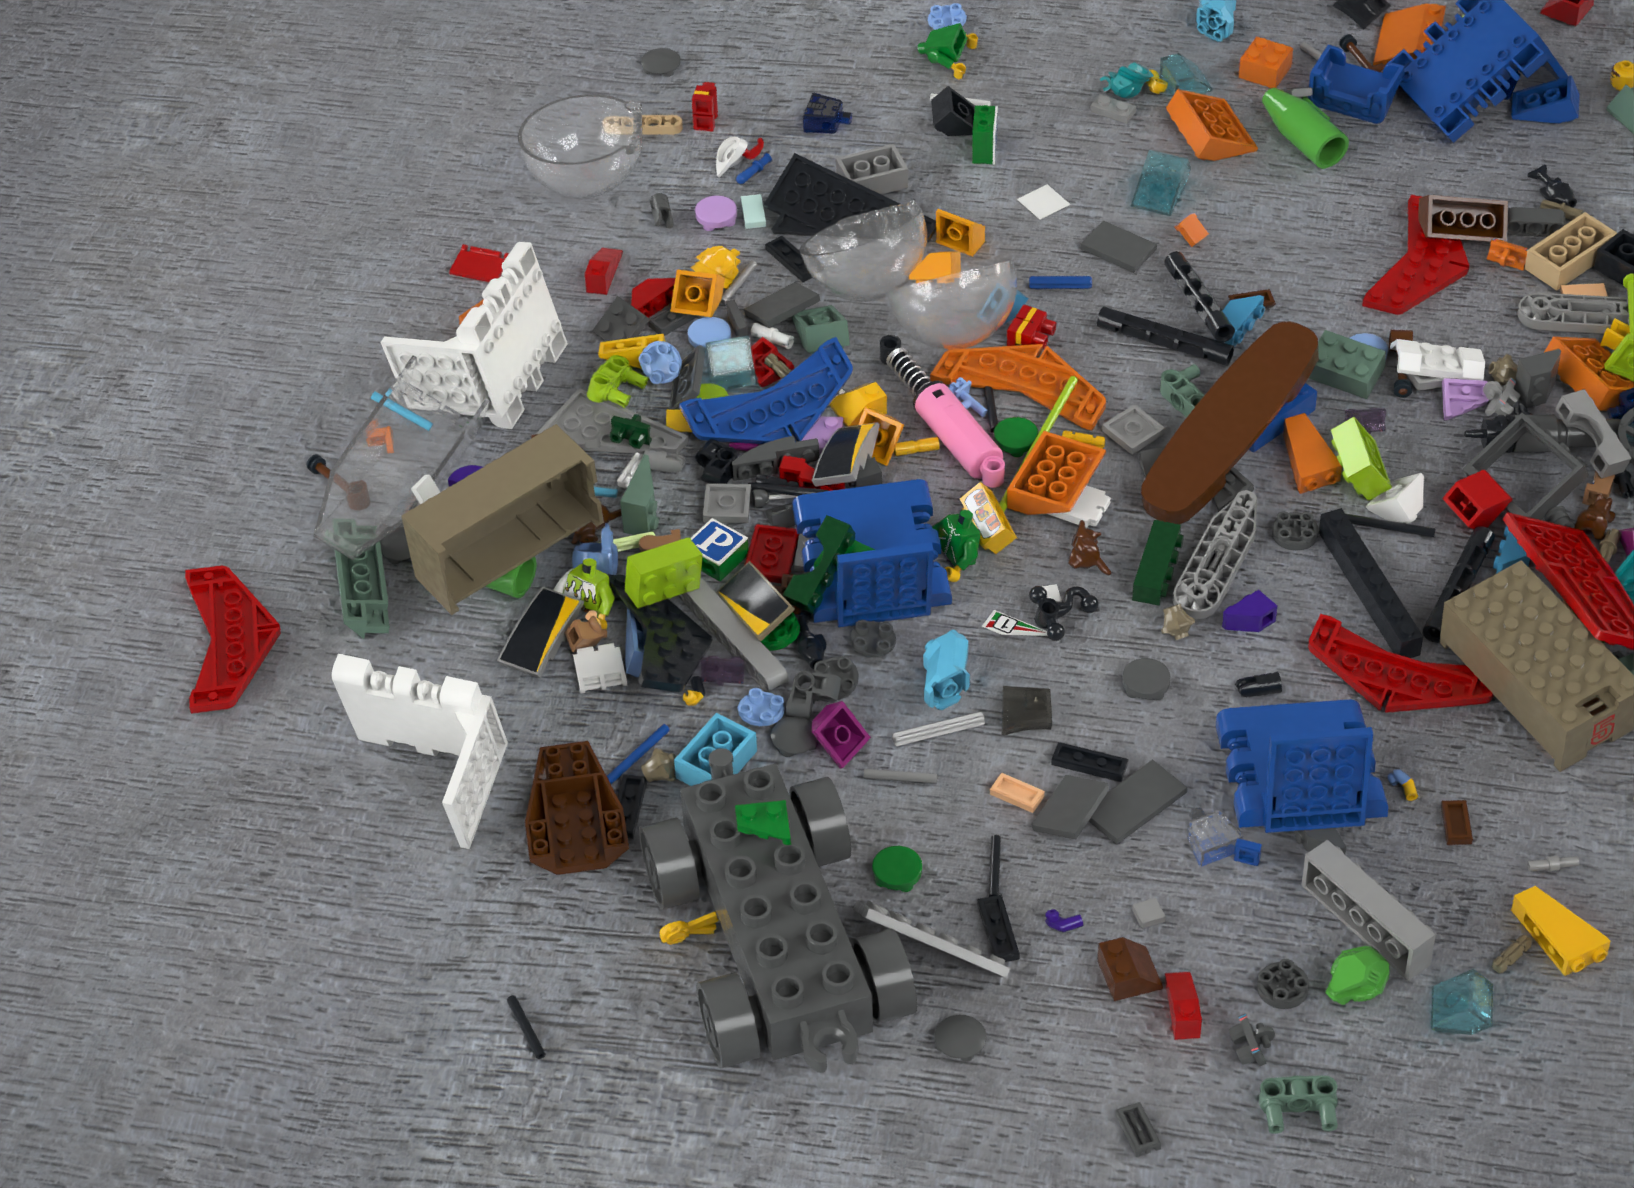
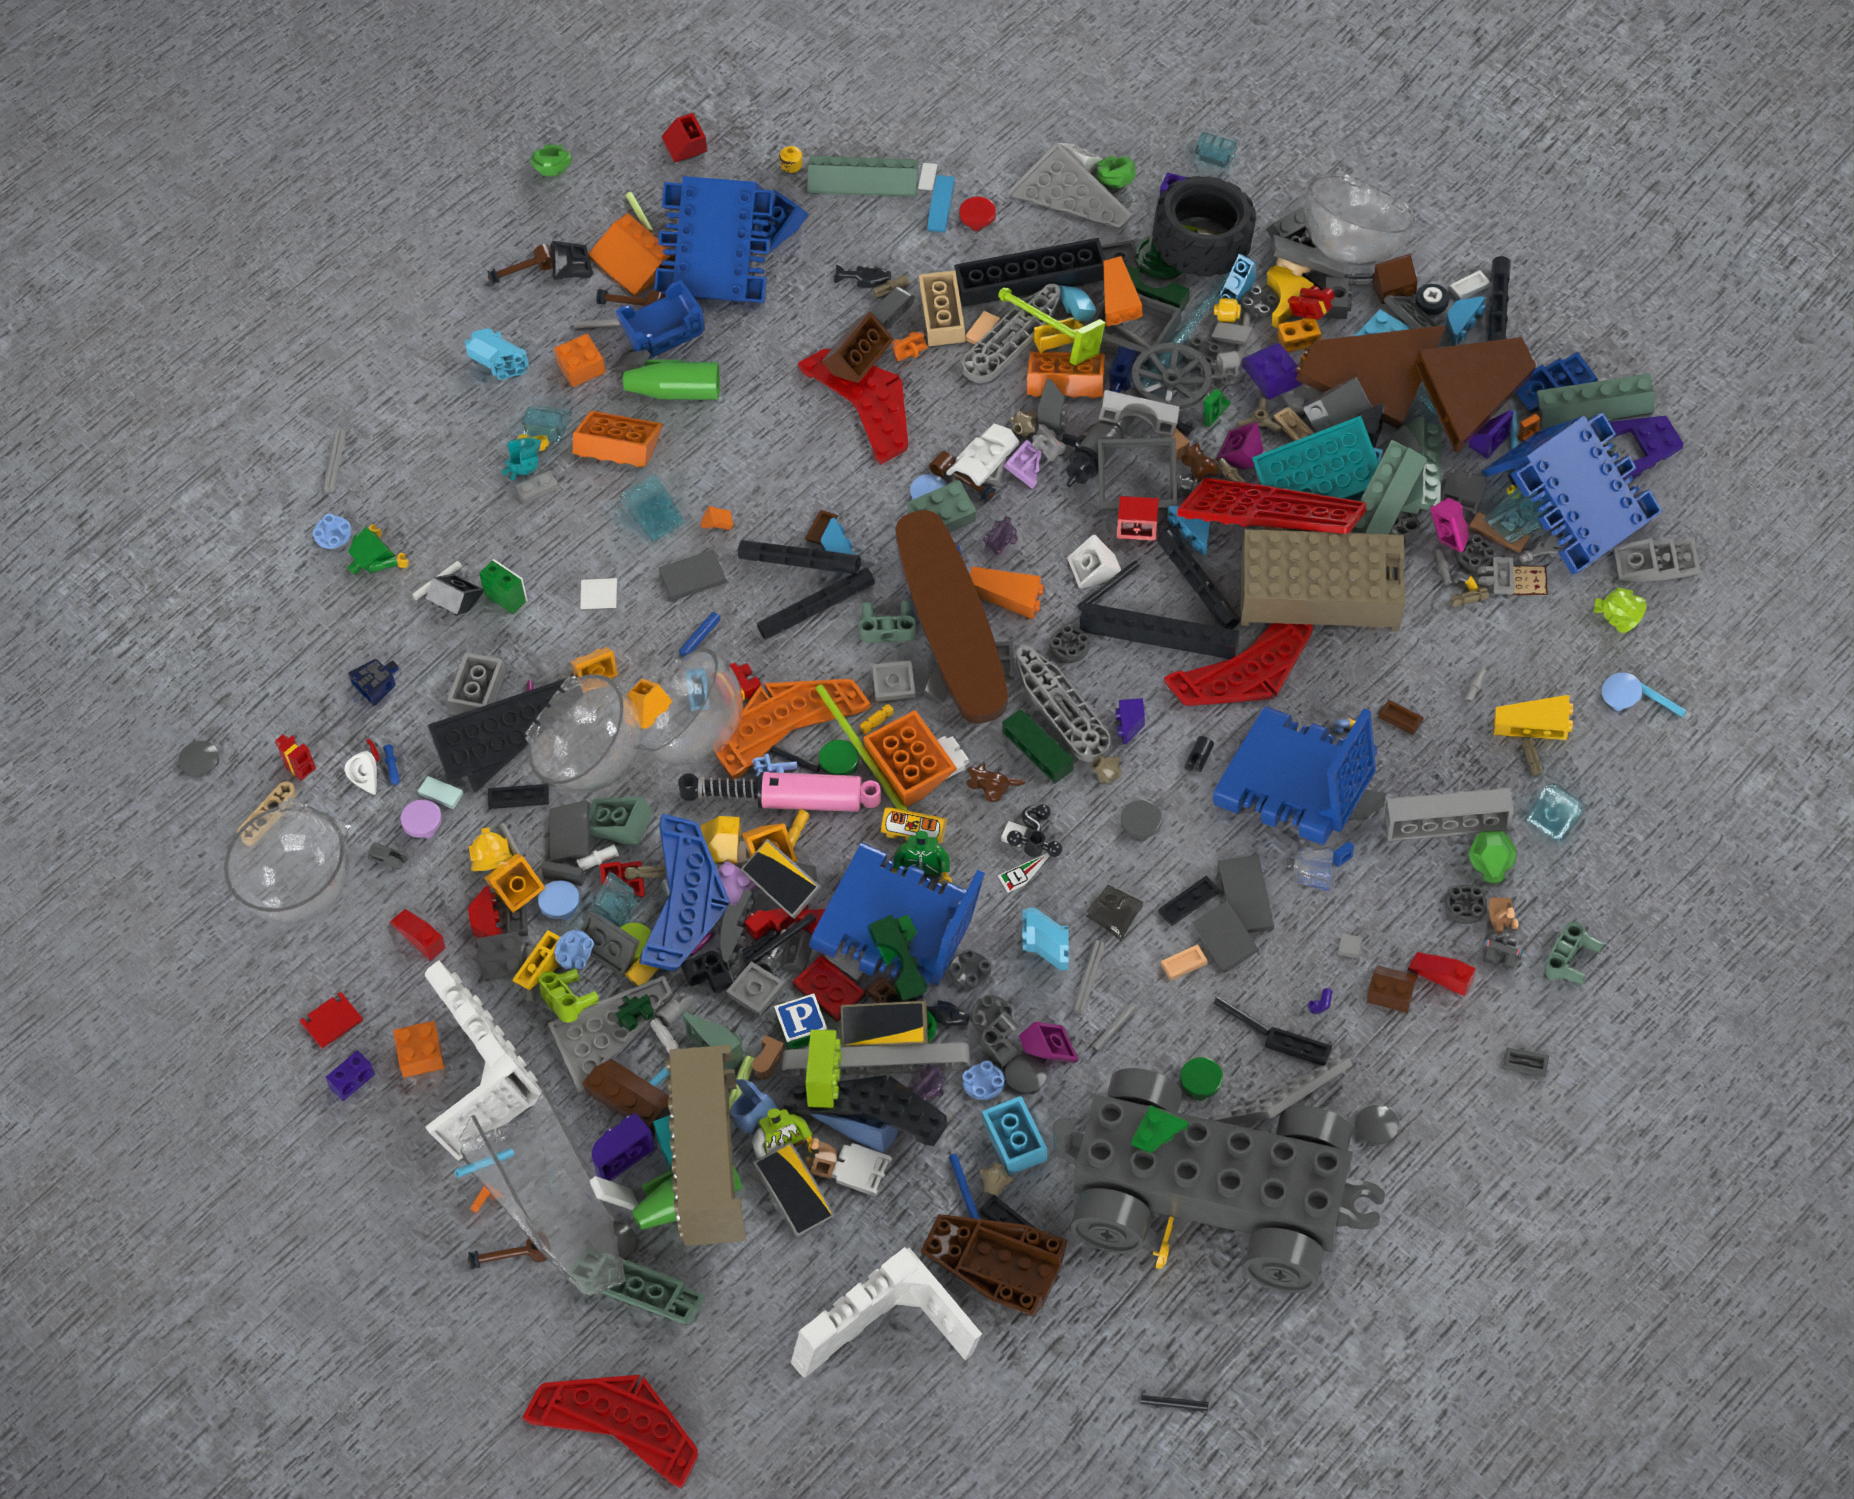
camera: 55 degrees left, 10 degrees up
lime brick [1331,417,1392,501] -> none
none -> dark purple brick [325,1050,375,1101]
none -> medium nougat piece [1489,898,1519,934]

